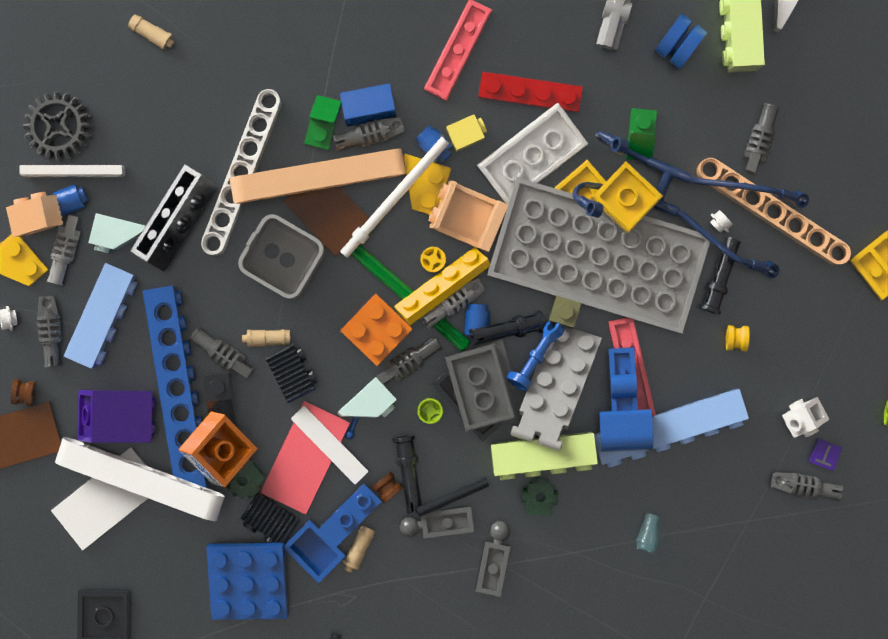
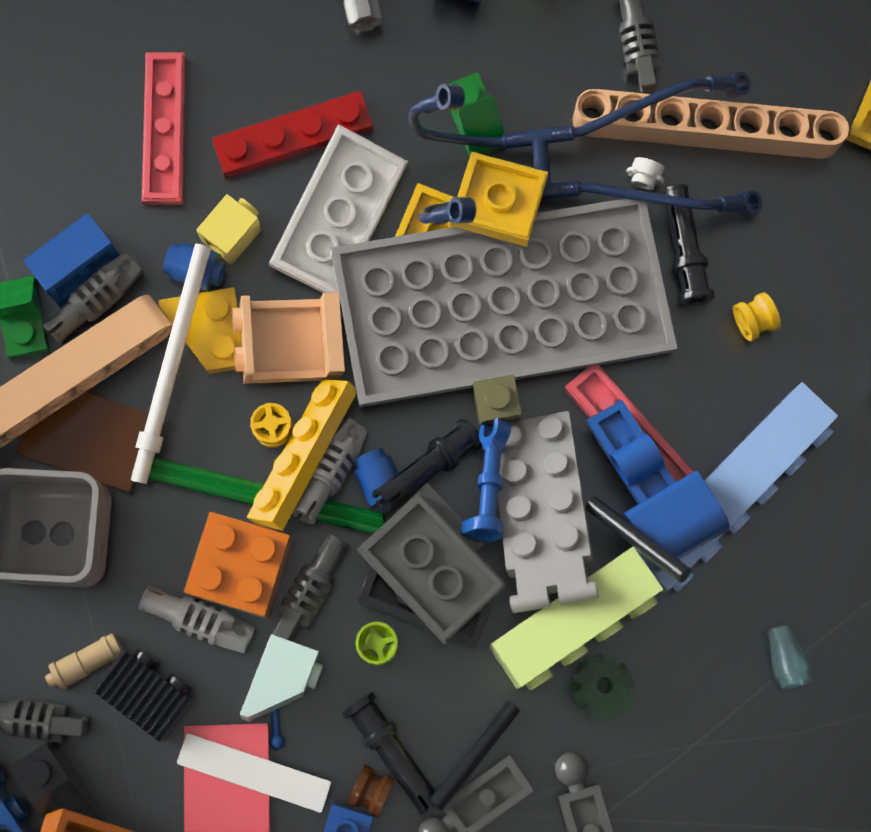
camera: 30 degrees left, 10 degrees down
none -> light grey hinge [138,585,255,653]
none -> black bar [585,497,691,583]

